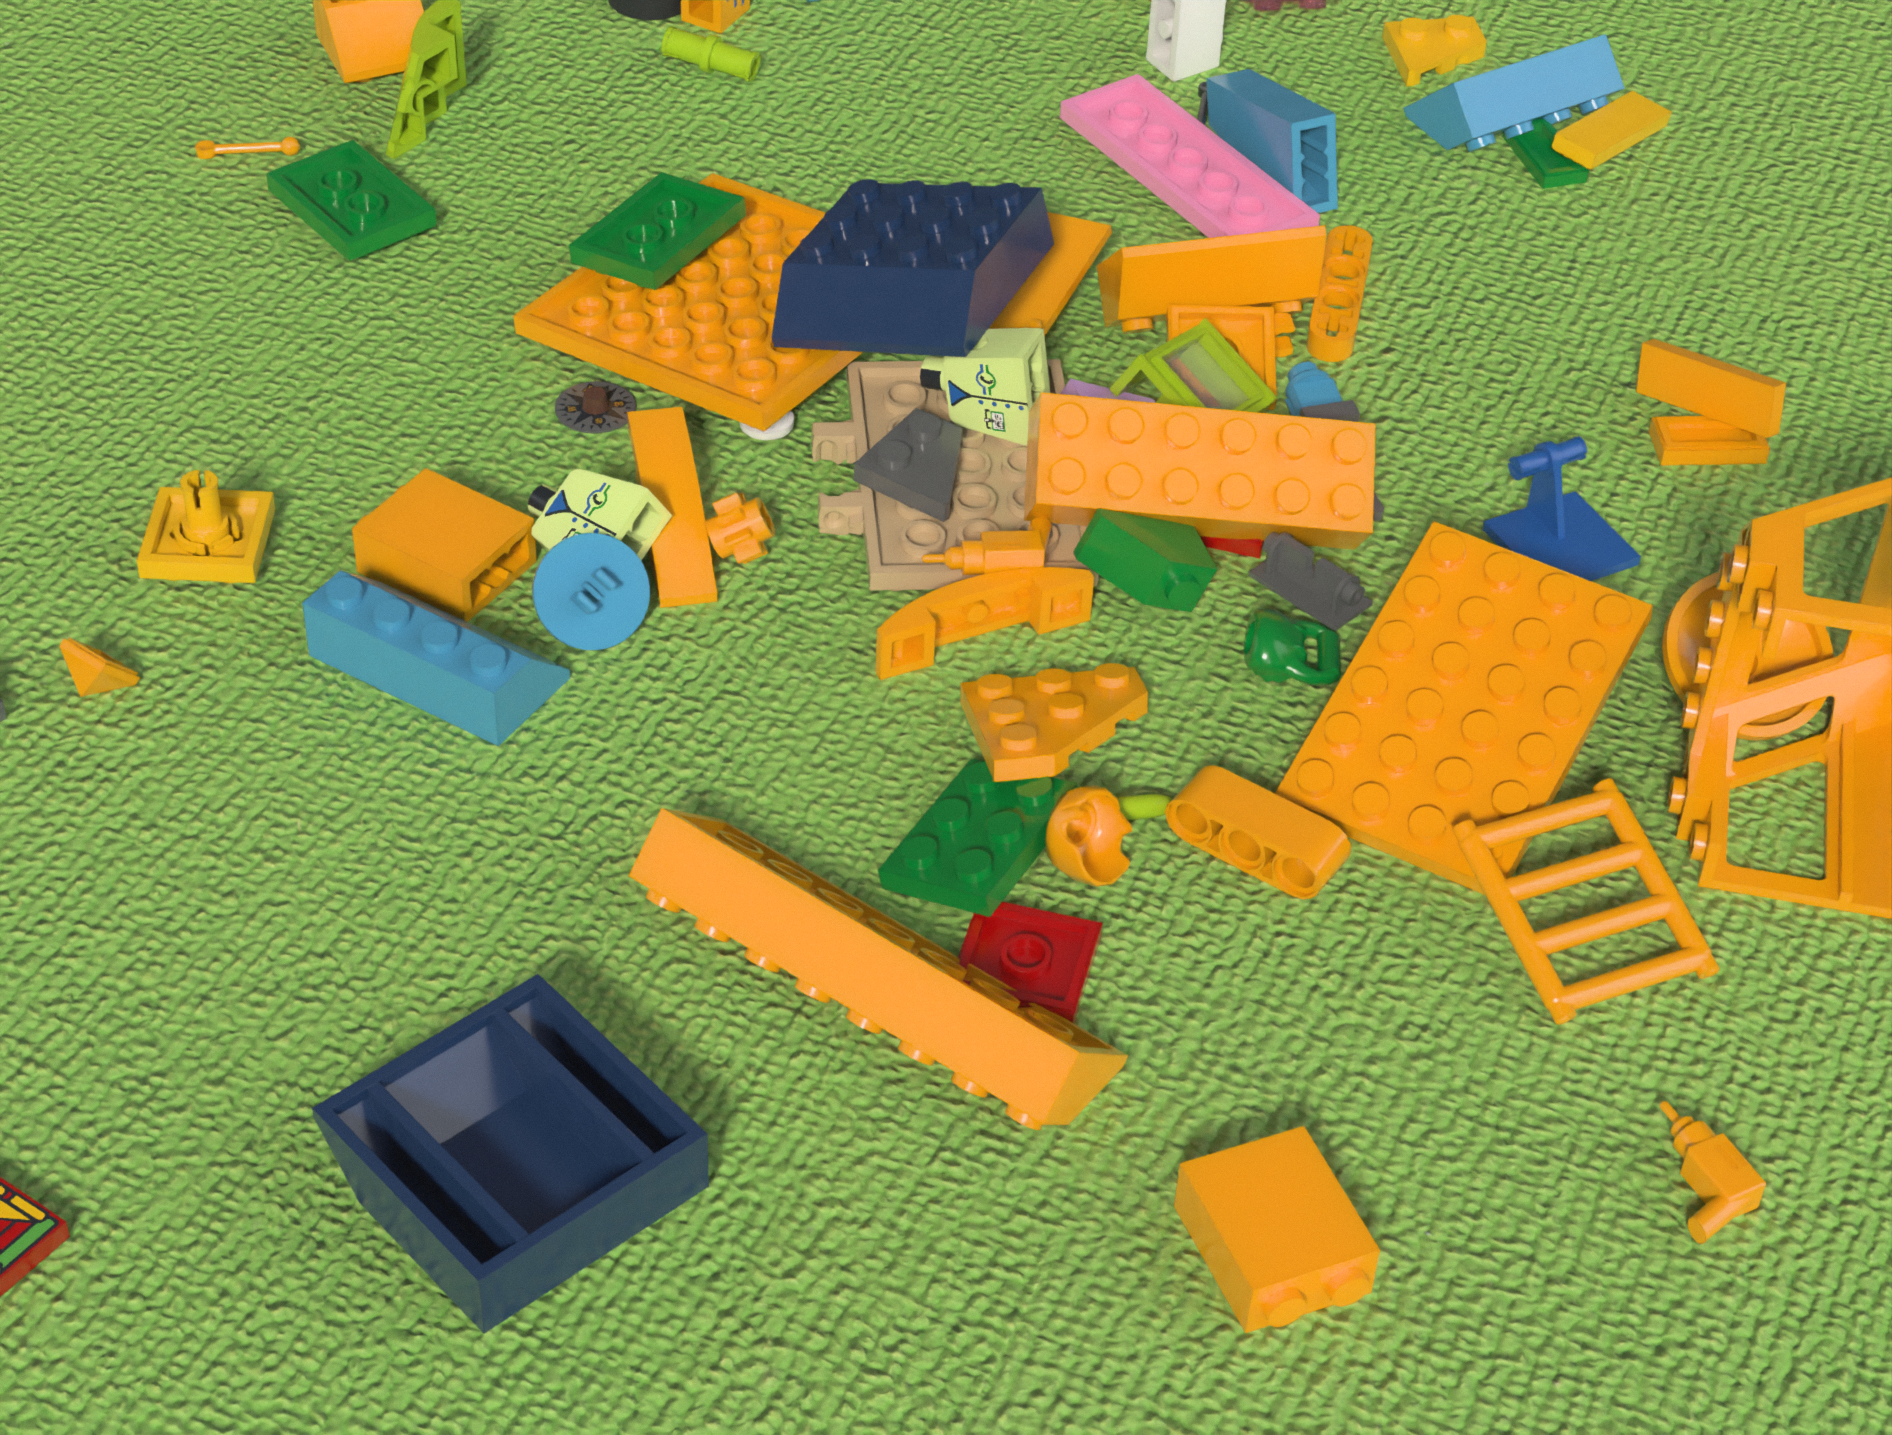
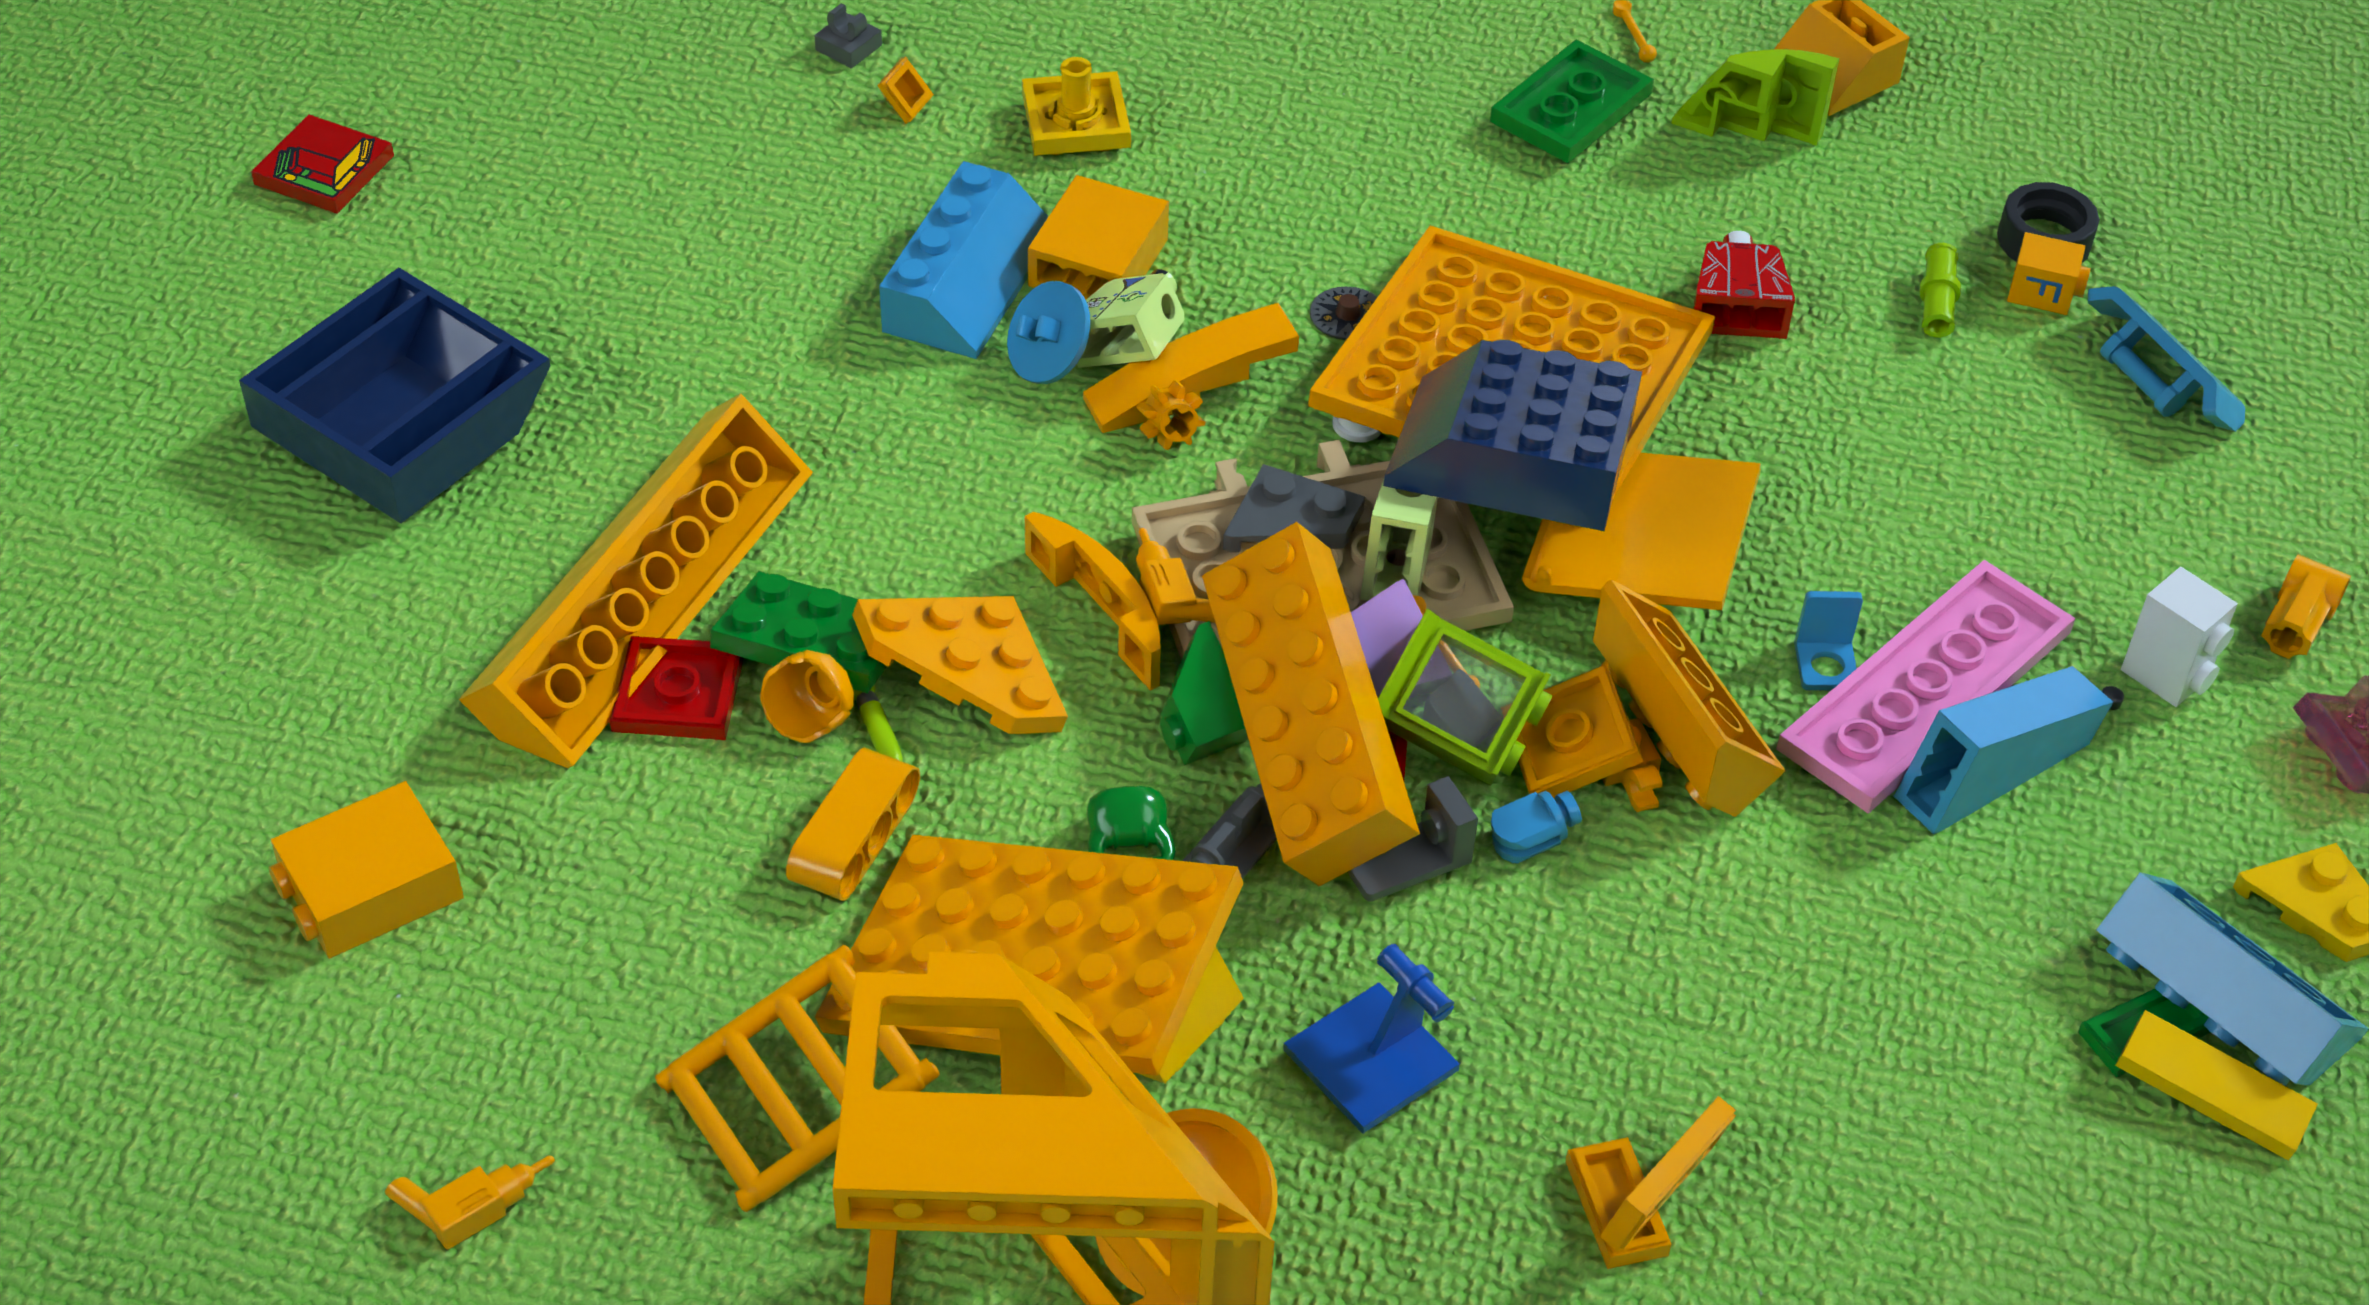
camera: 80 degrees right, 5 degrees up
green plate [569,172,746,290] -> none
light orange beam [1307,225,1373,362] -> none
none -> red torso [1693,231,1795,339]
none -> dark azure bracket [1794,591,1863,691]

